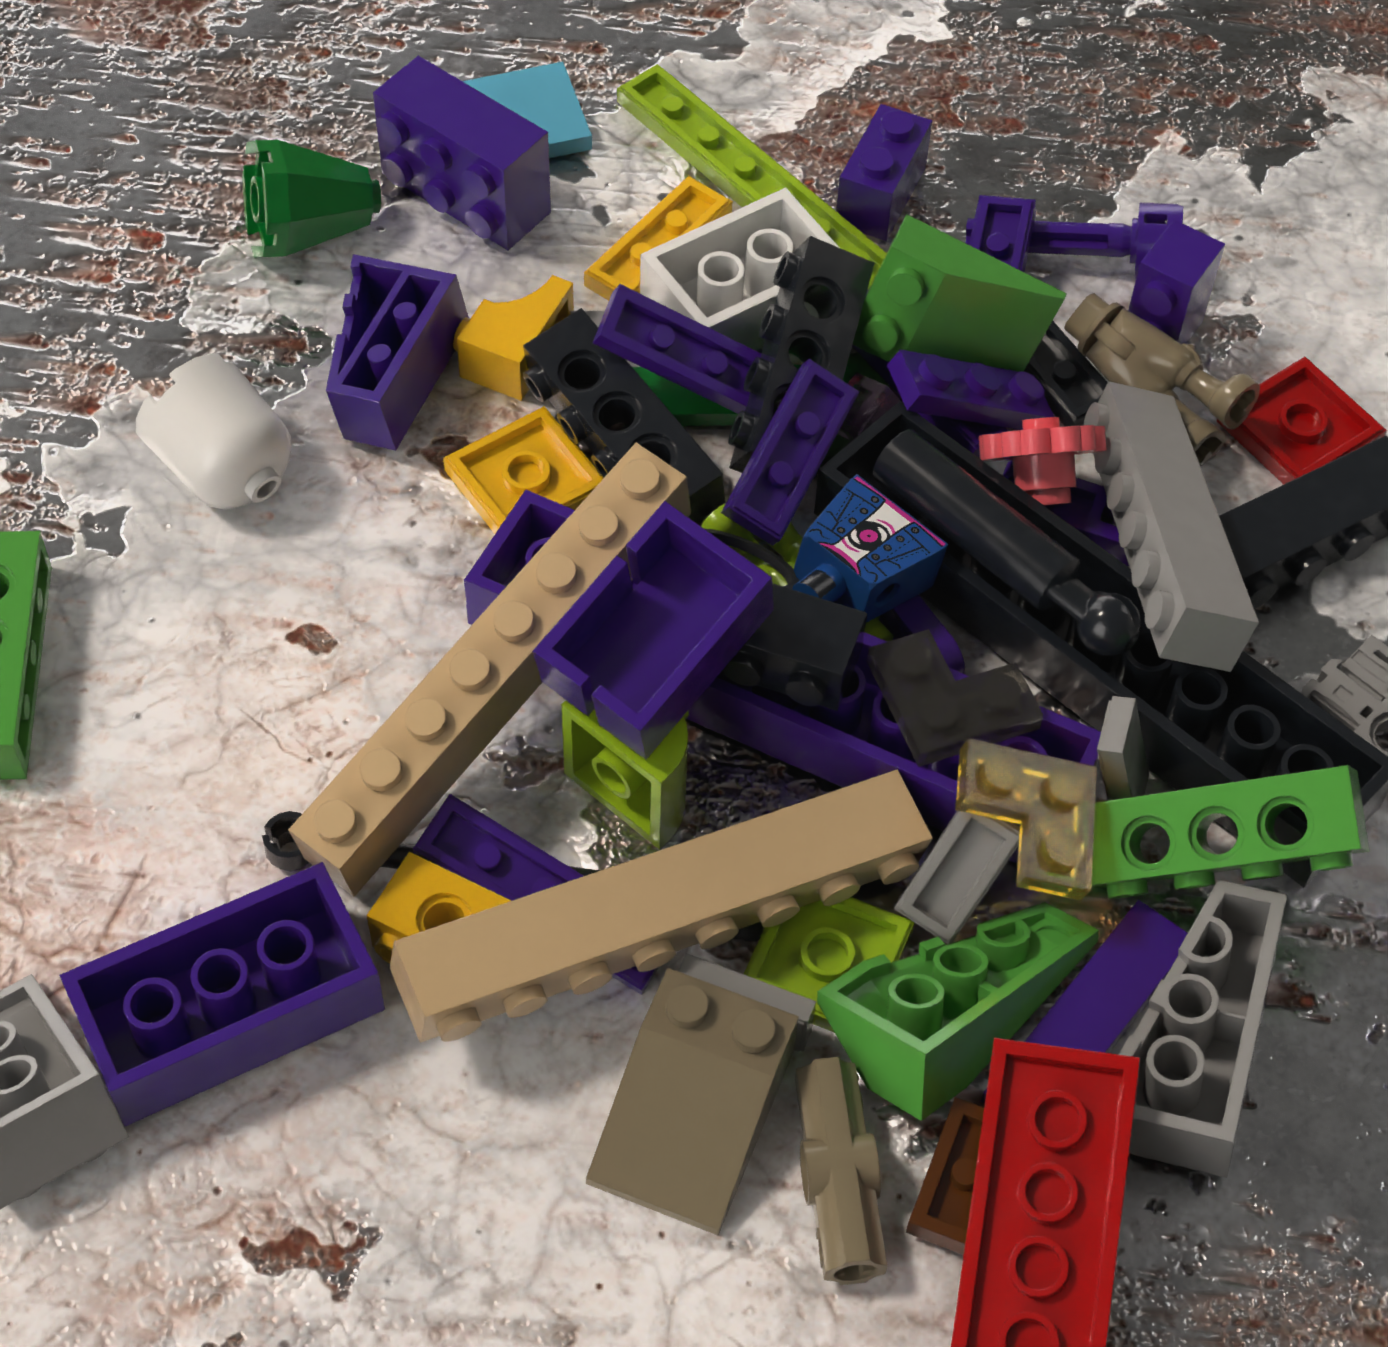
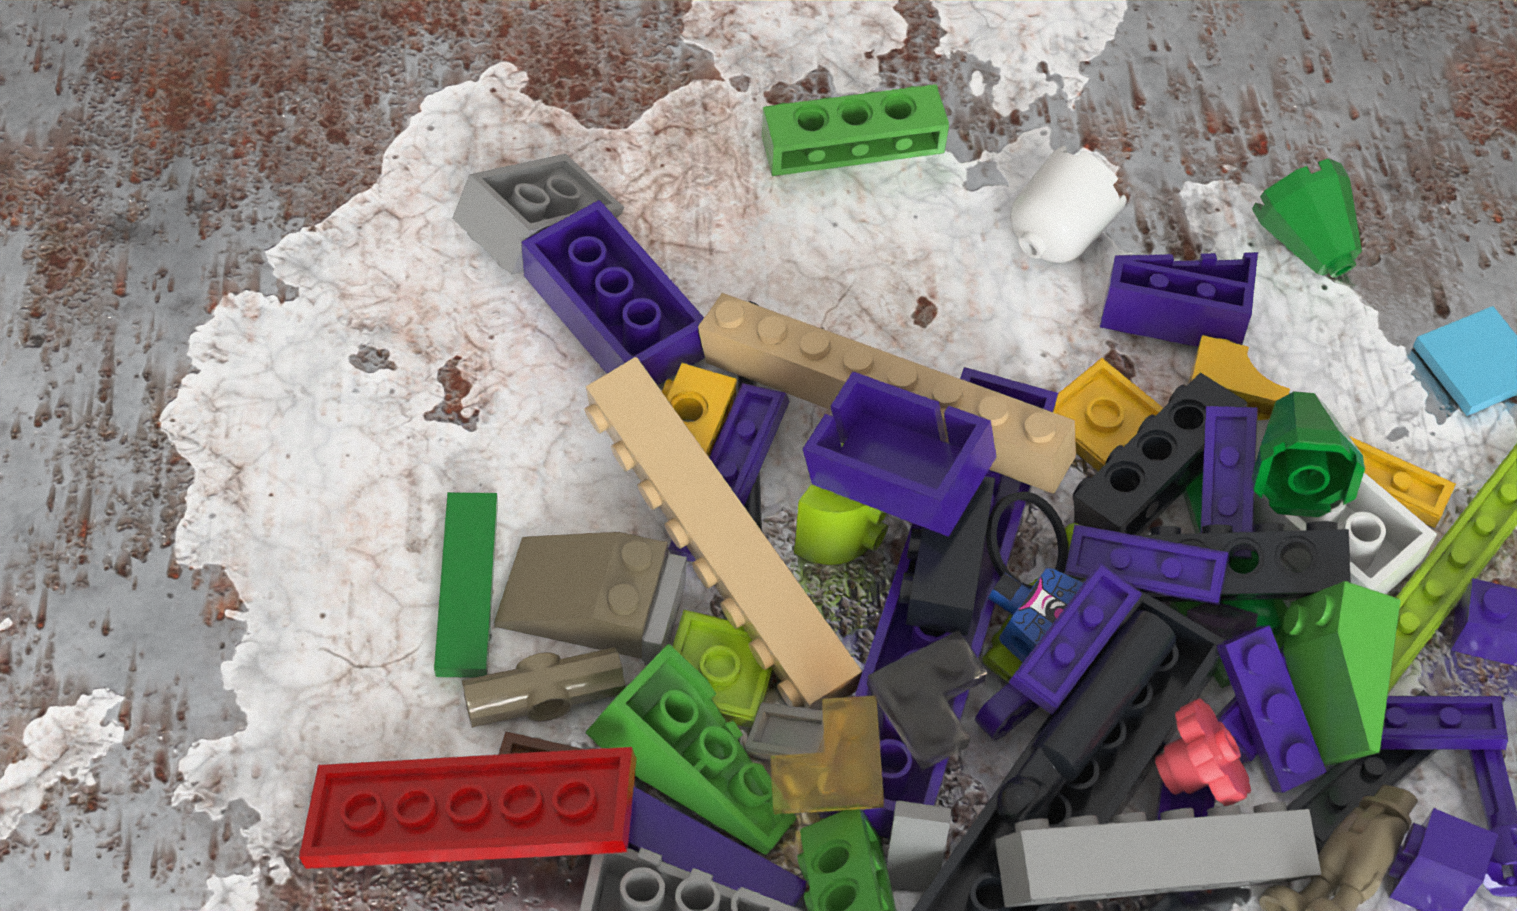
camera: 80 degrees right, 0 degrees up
dark purple brick [373,55,551,251] -> none
none -> green tile [434,492,498,678]
none -> dark purple tile [1008,563,1142,715]
none -> green cone [1252,391,1365,518]

